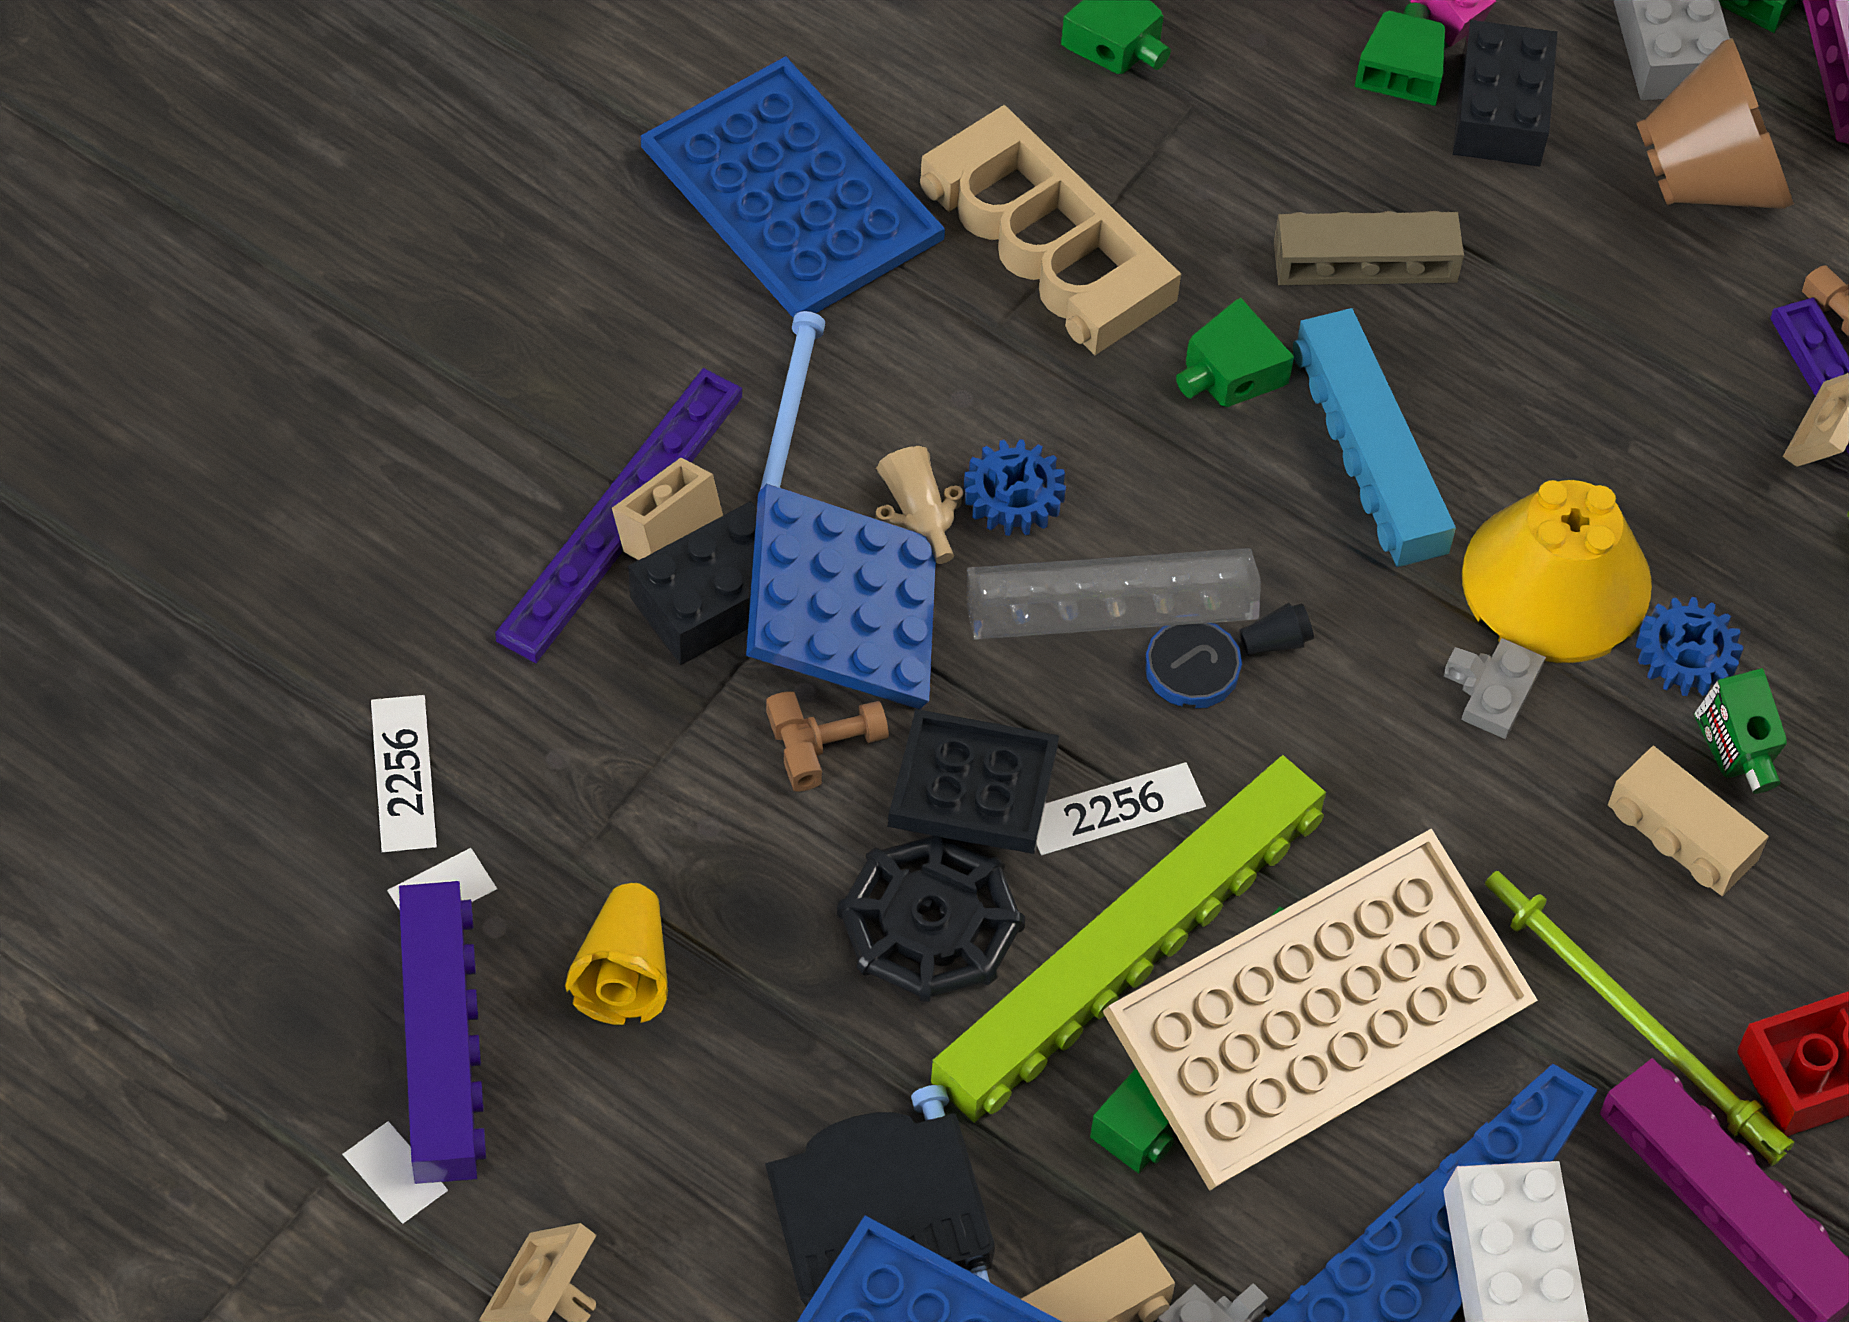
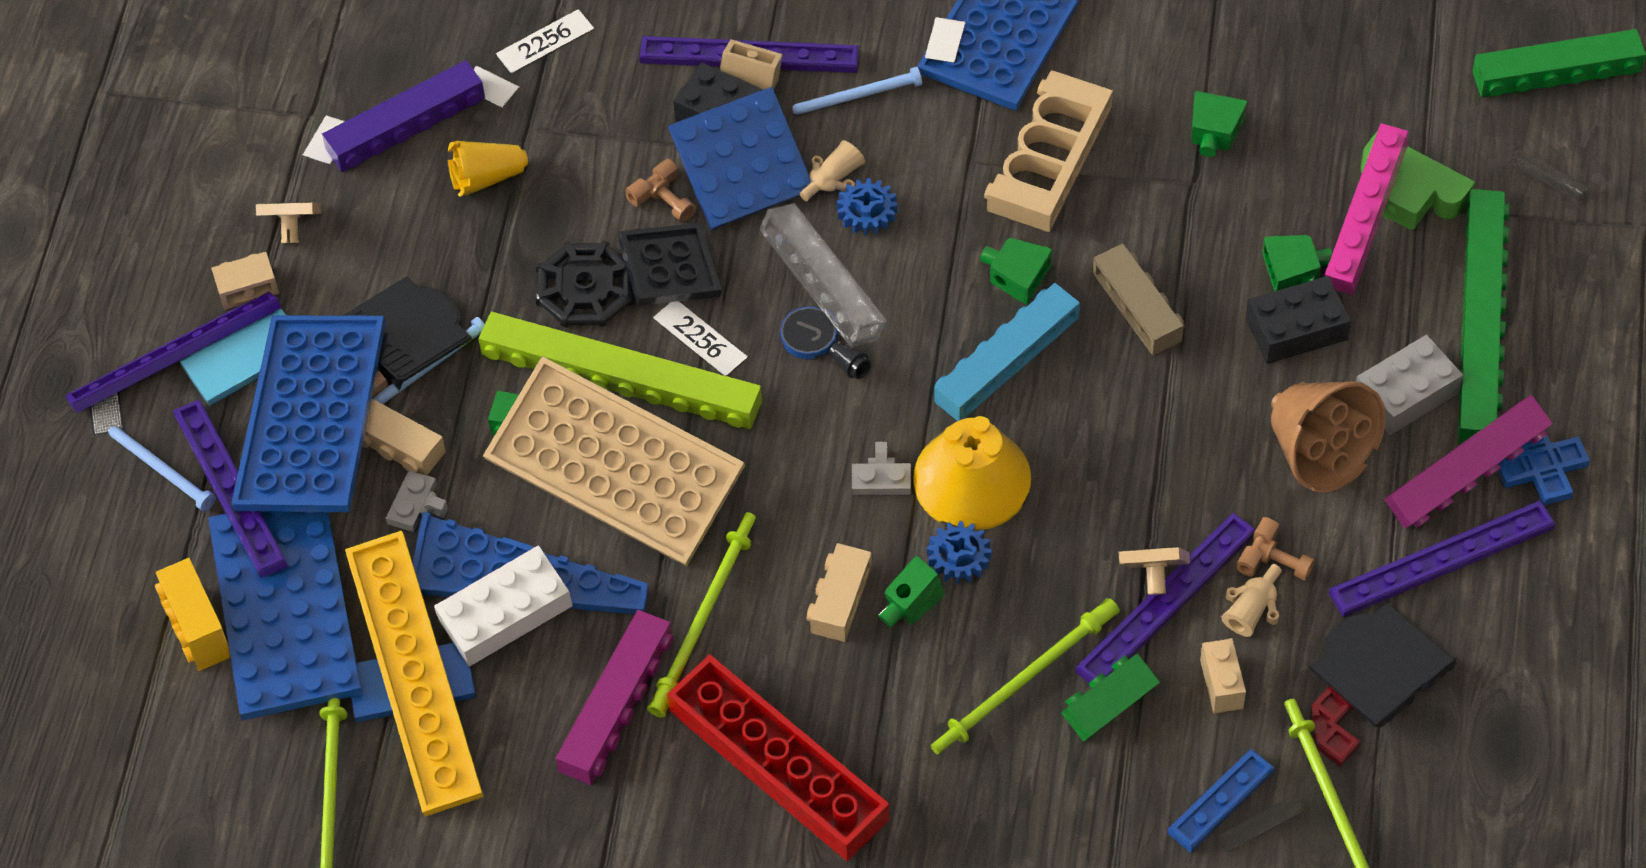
camera: 70 degrees right, 0 degrees up
none -> white sticker [925,17,965,63]

